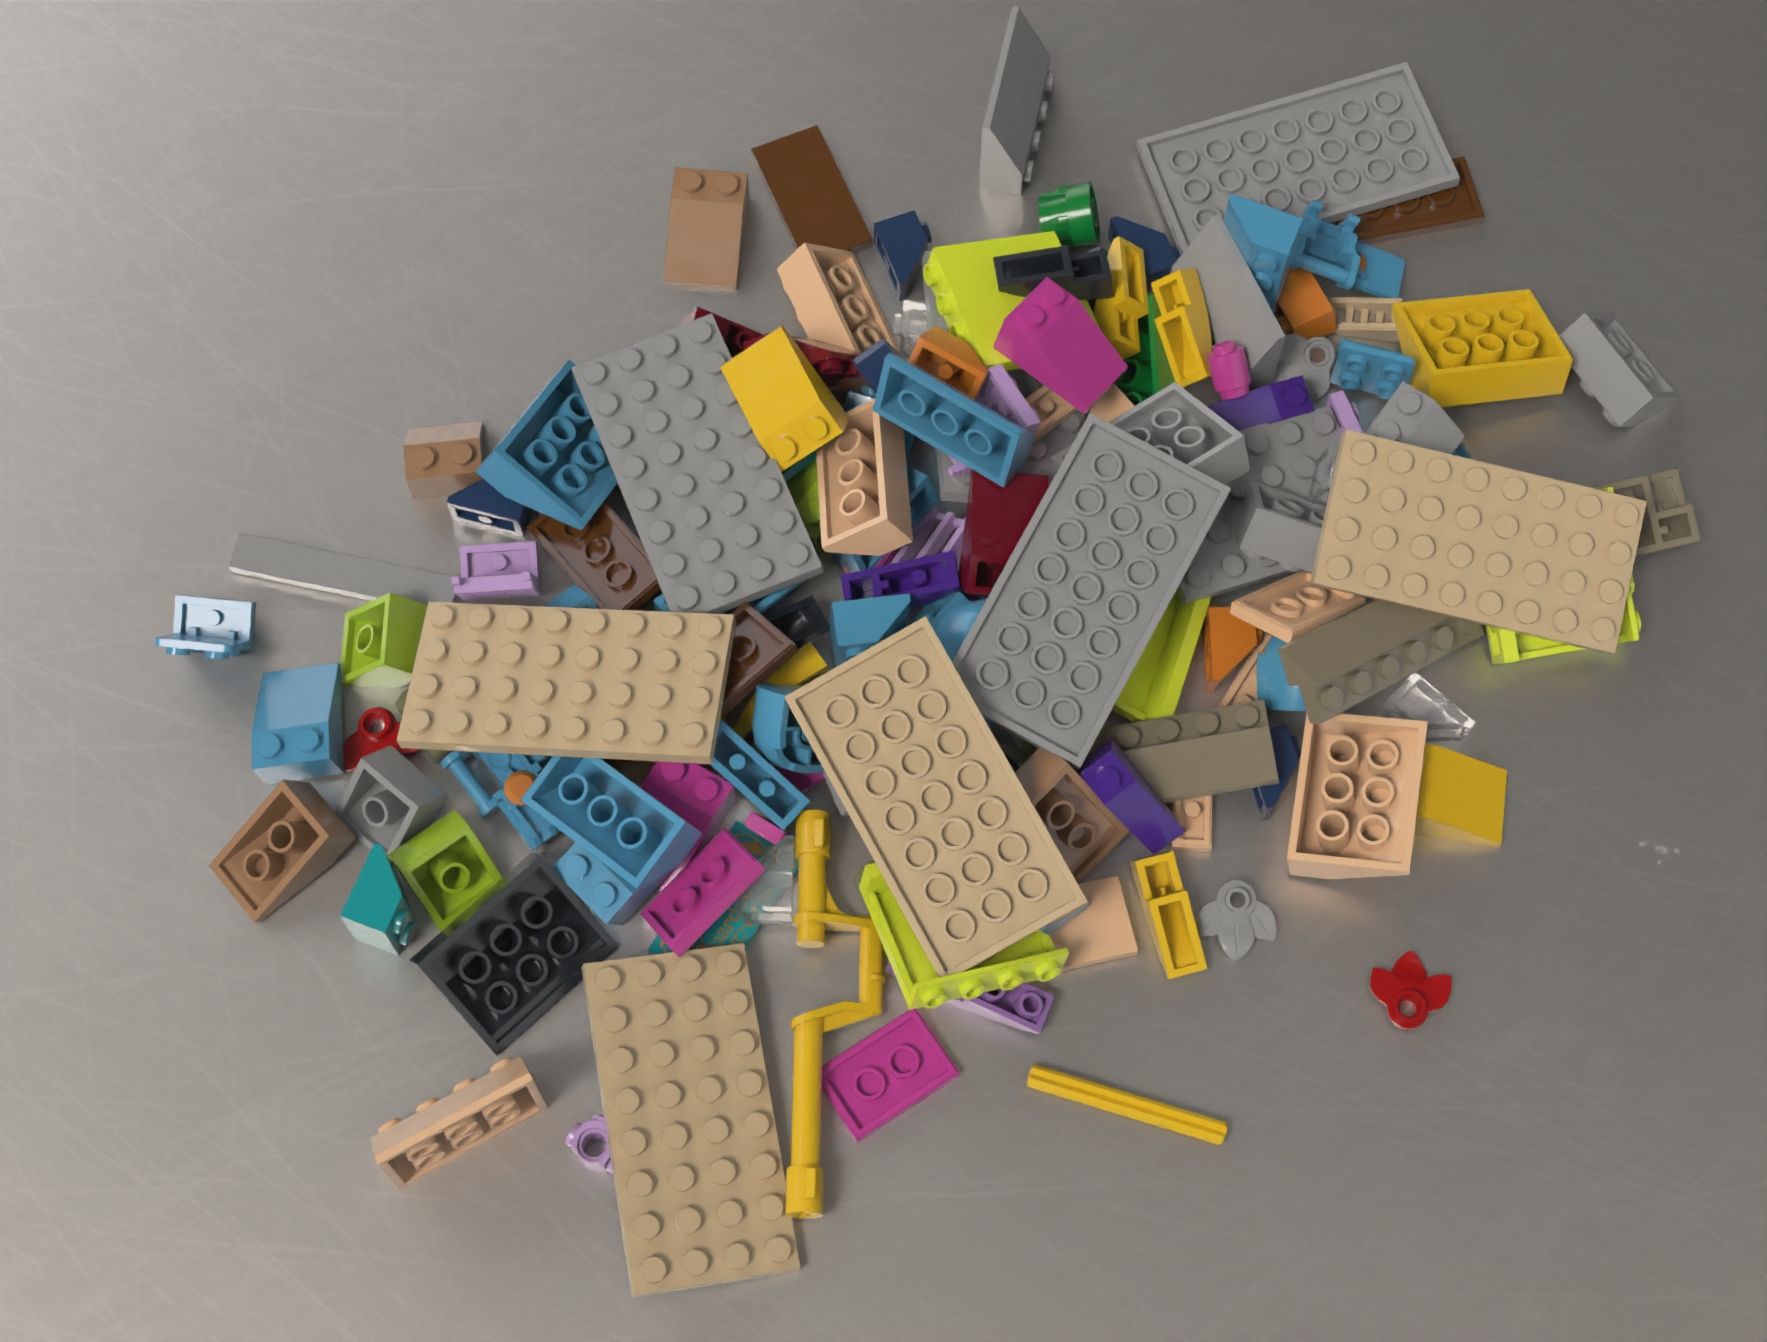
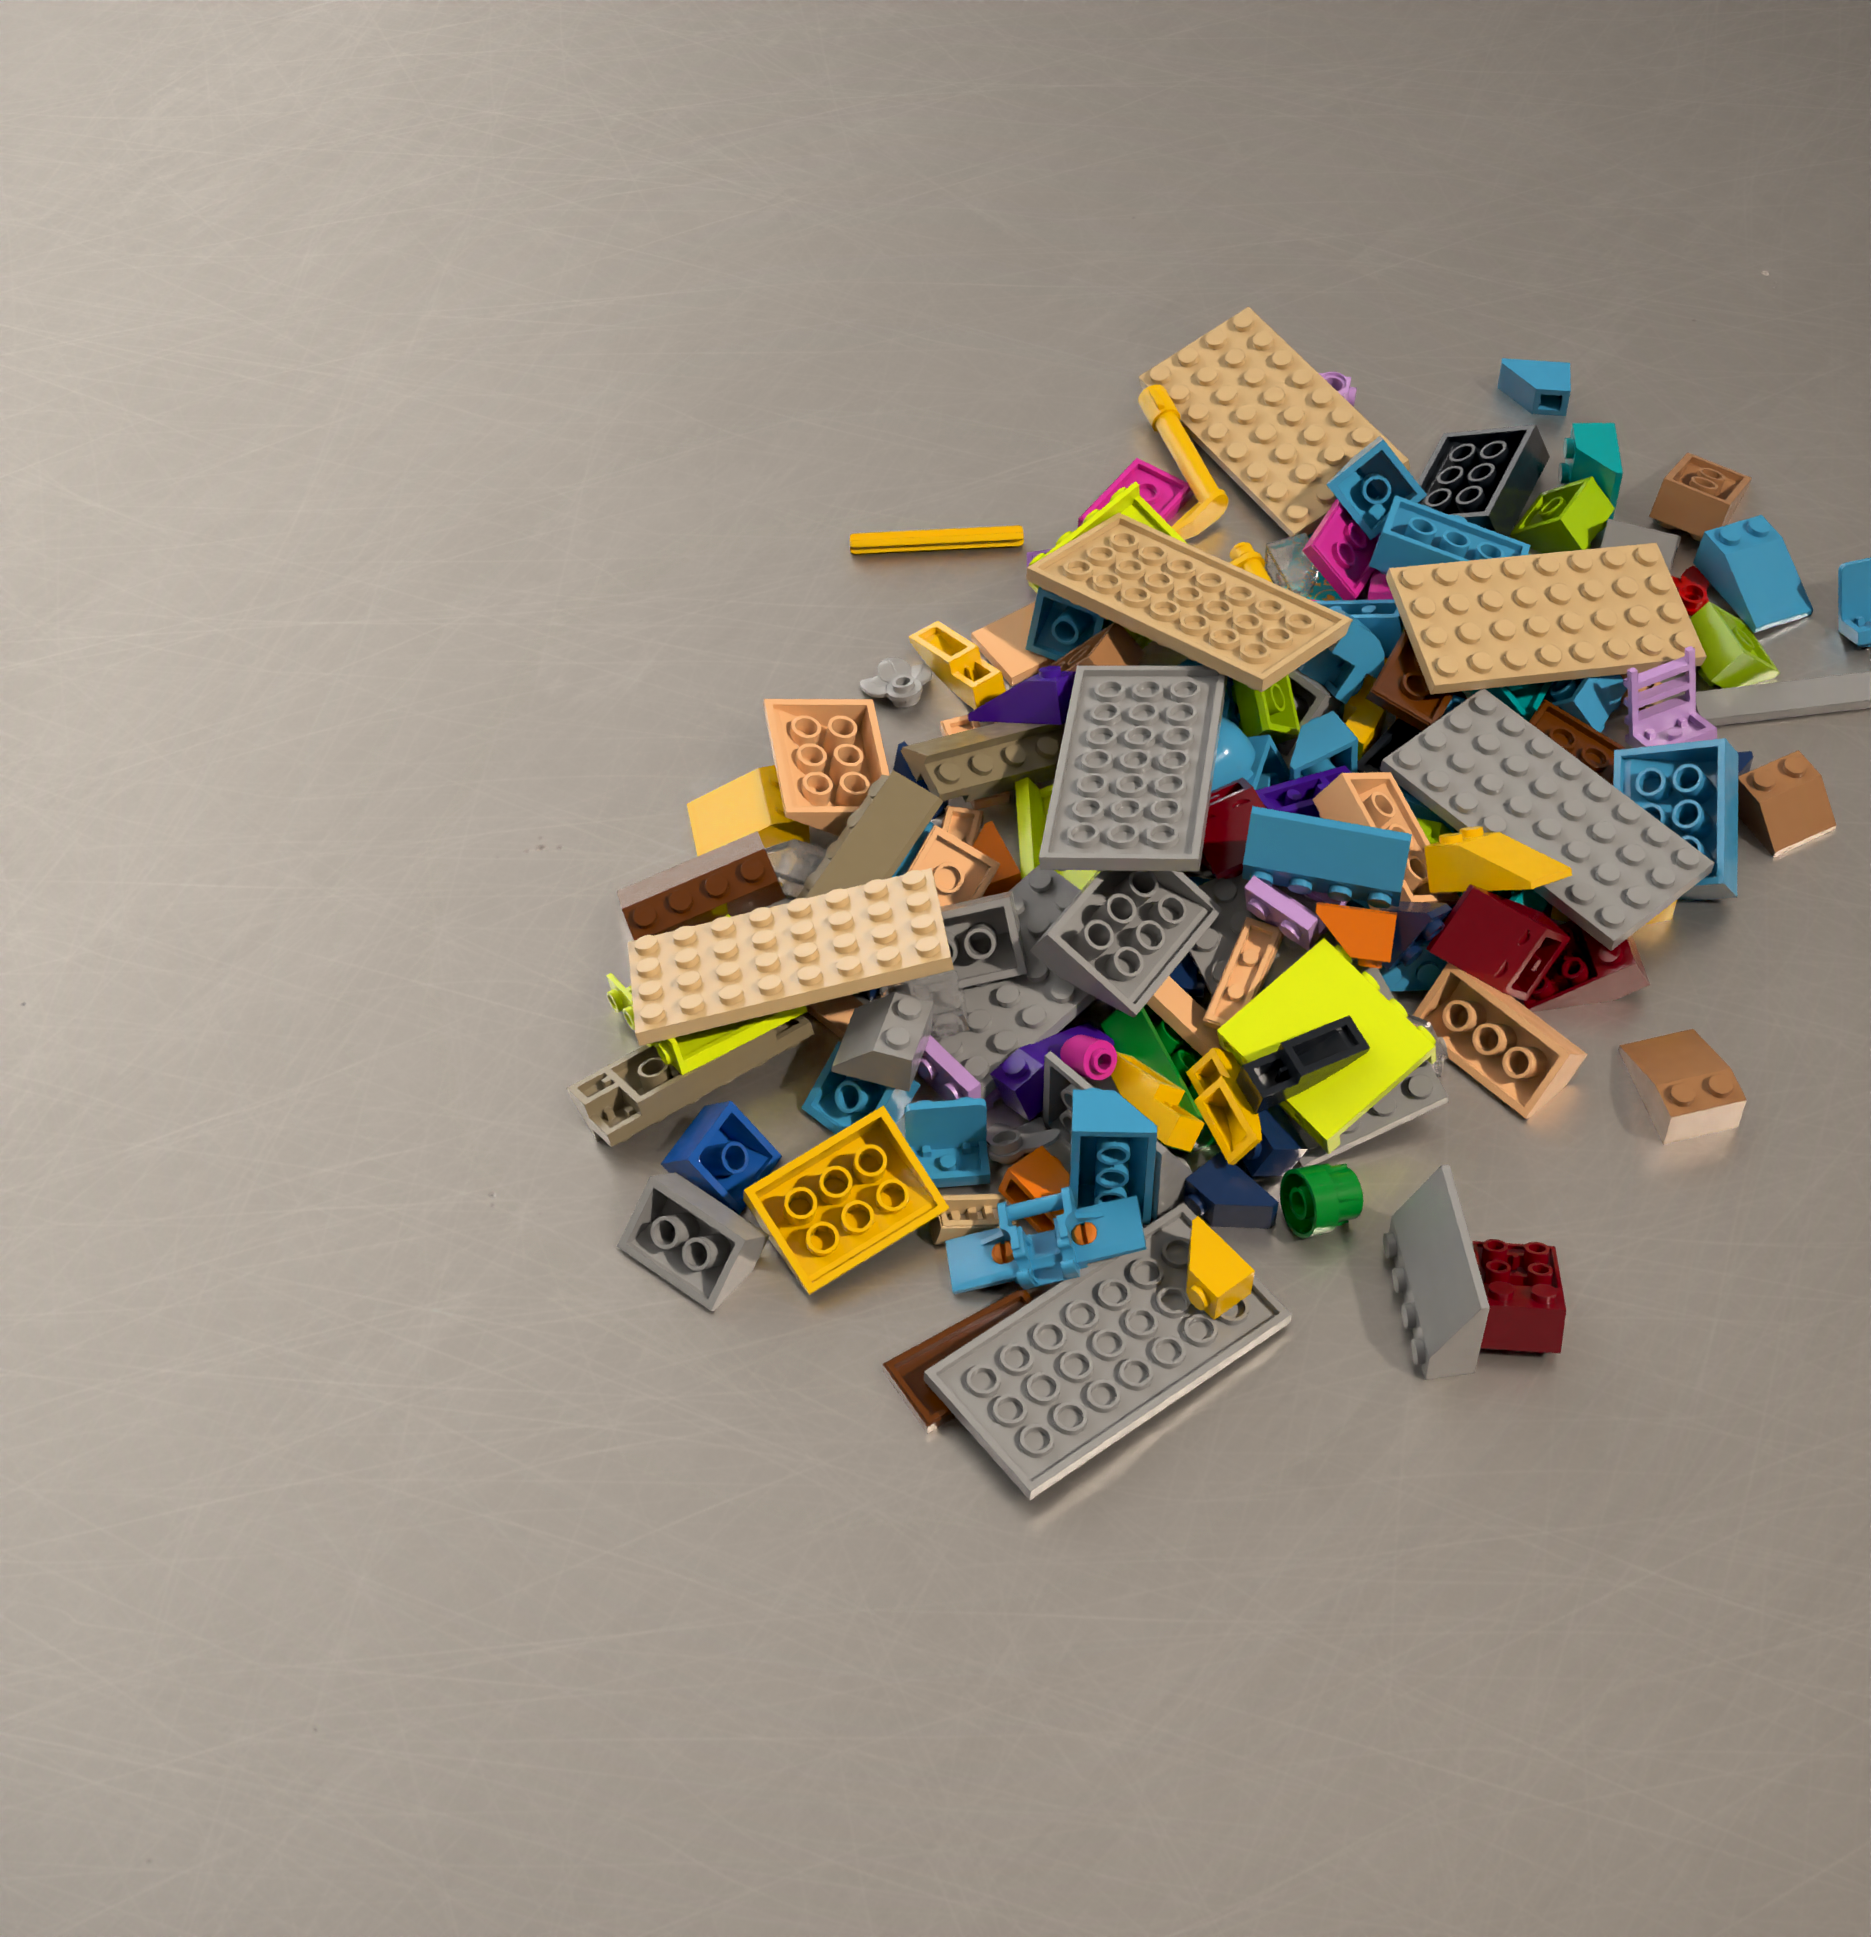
camera: 160 degrees right, 15 degrees down
light nougat slope [371,1056,548,1190] -> none
reddish brown tile [751,125,873,253] -> none
dark blue slope [874,210,932,302] -> none
dark pink slope [993,277,1128,414] -> none
red plate [1370,951,1452,1030] -> none
none -> reddish brown slope [617,831,786,940]
none -> blue slope [661,1101,782,1215]
none -> yellow slope [1186,1216,1255,1320]
none -> dark azure slope [1326,436,1427,540]
none -> dark red slope [1472,1239,1566,1354]
none -> dark azure slope [1498,358,1571,416]

